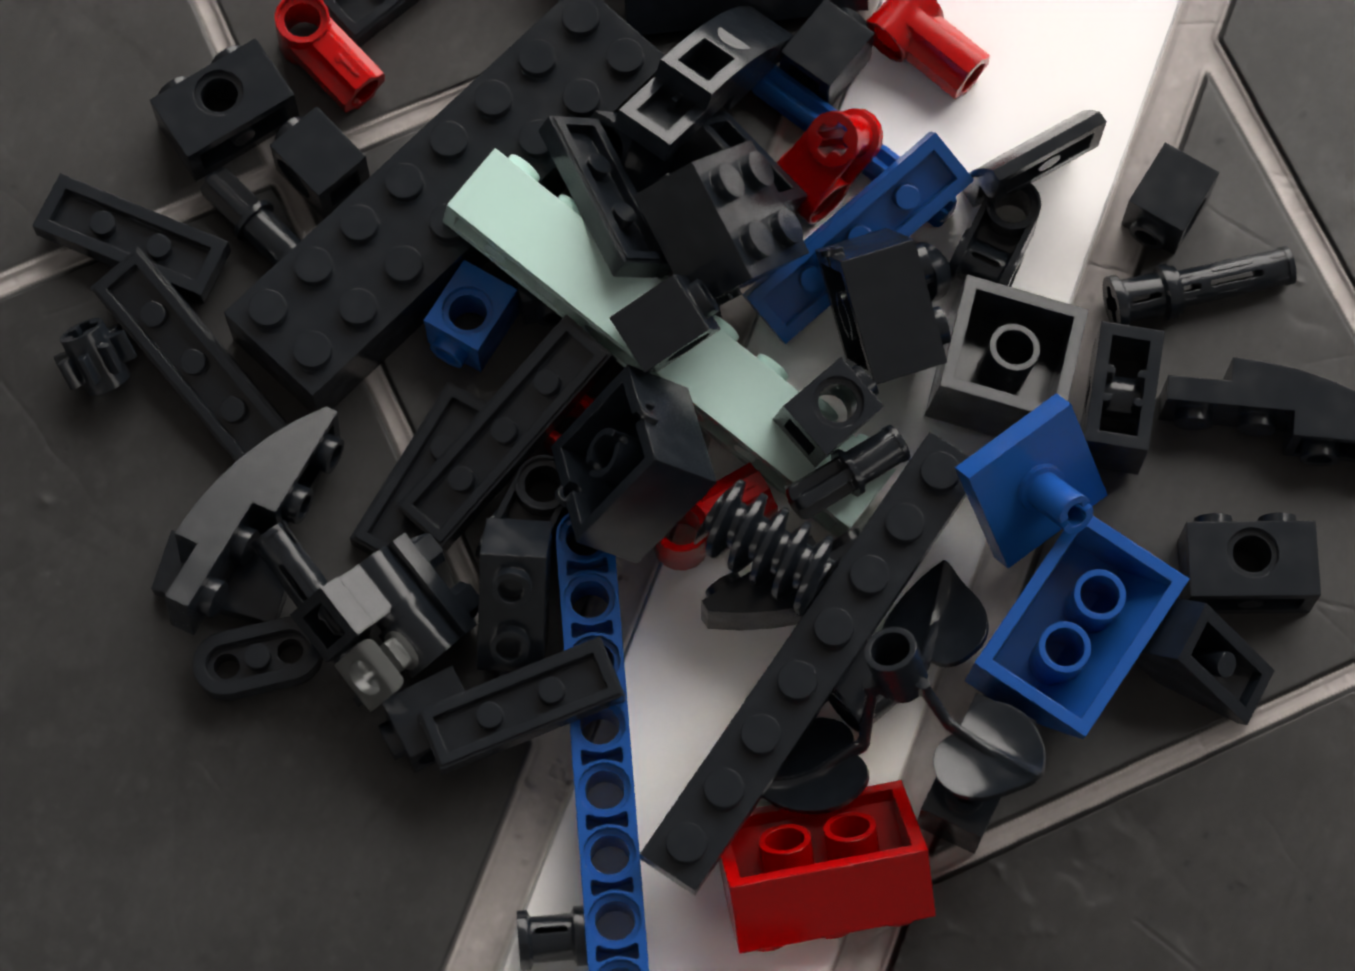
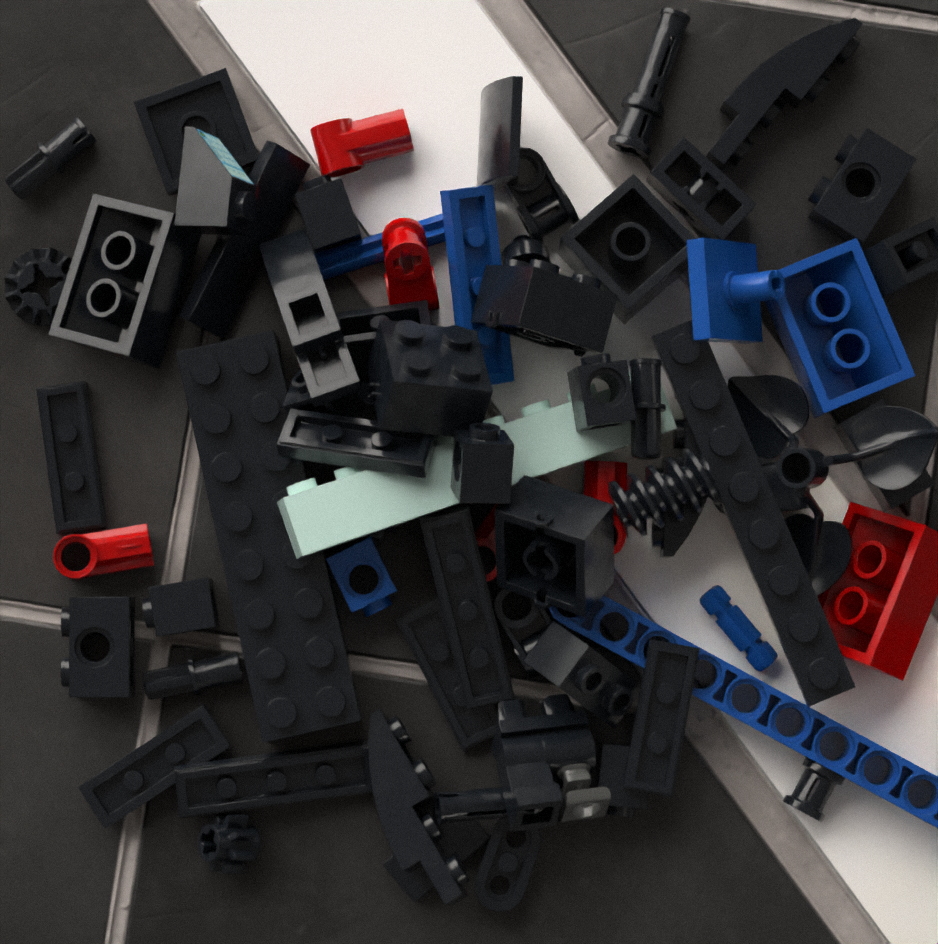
camera: 55 degrees left, 15 degrees up
black brick [1121,142,1220,255] -> none
none -> blue axle [699,585,778,672]

